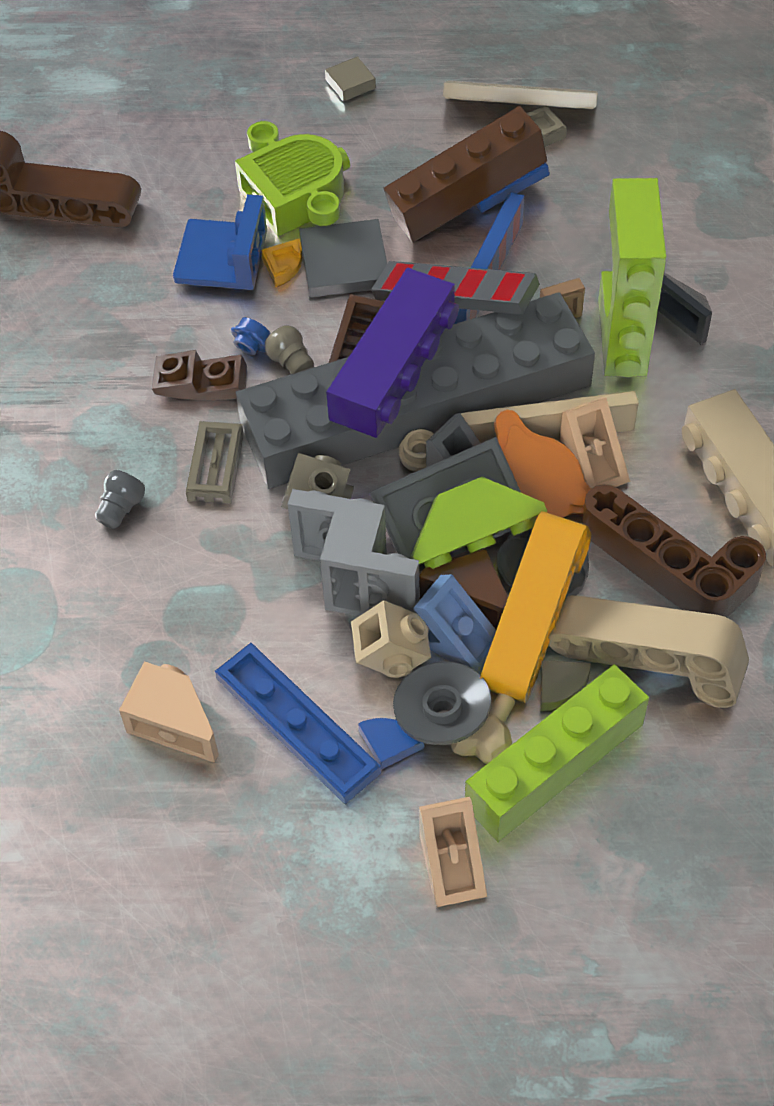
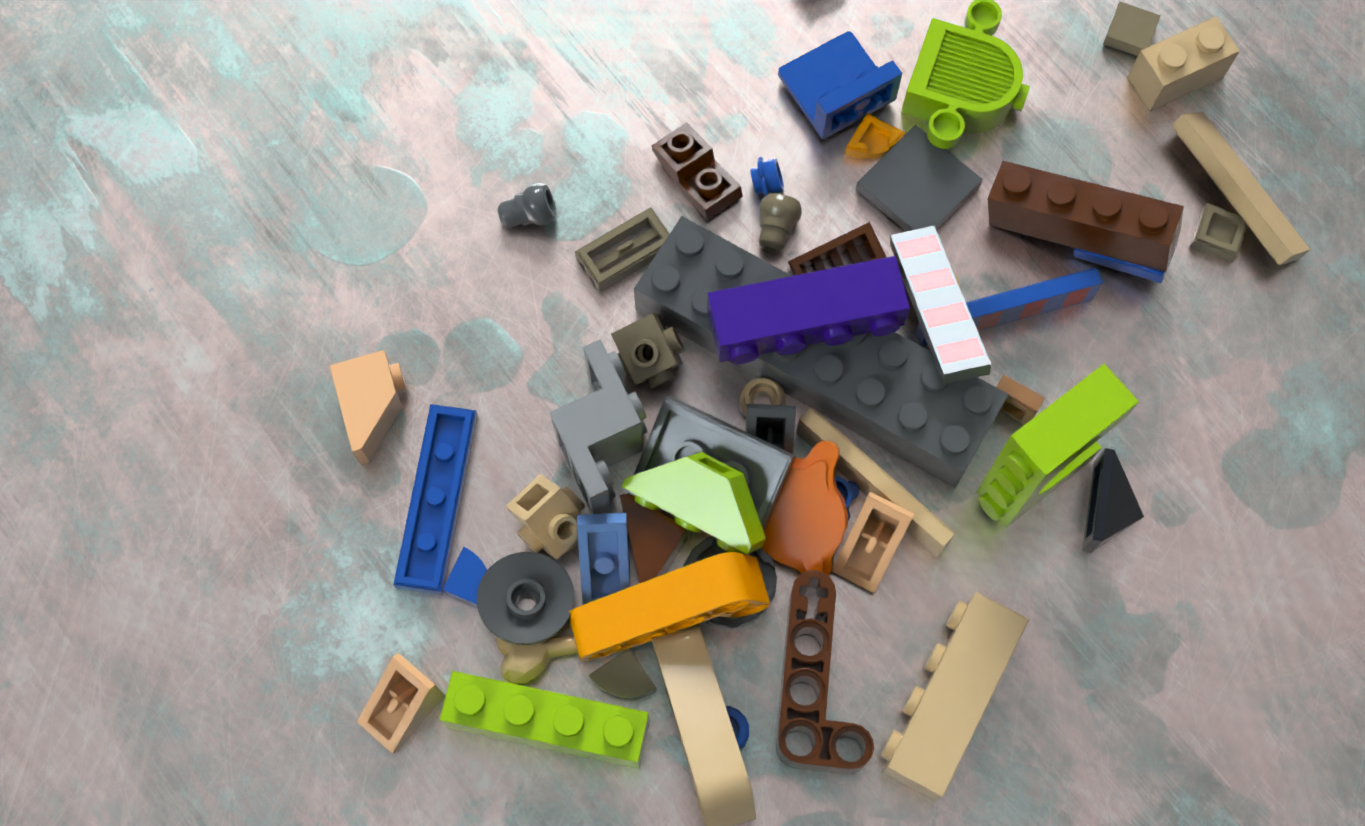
camera: 50 degrees right, 15 degrees up
none -> tan brick [1127,16,1240,112]

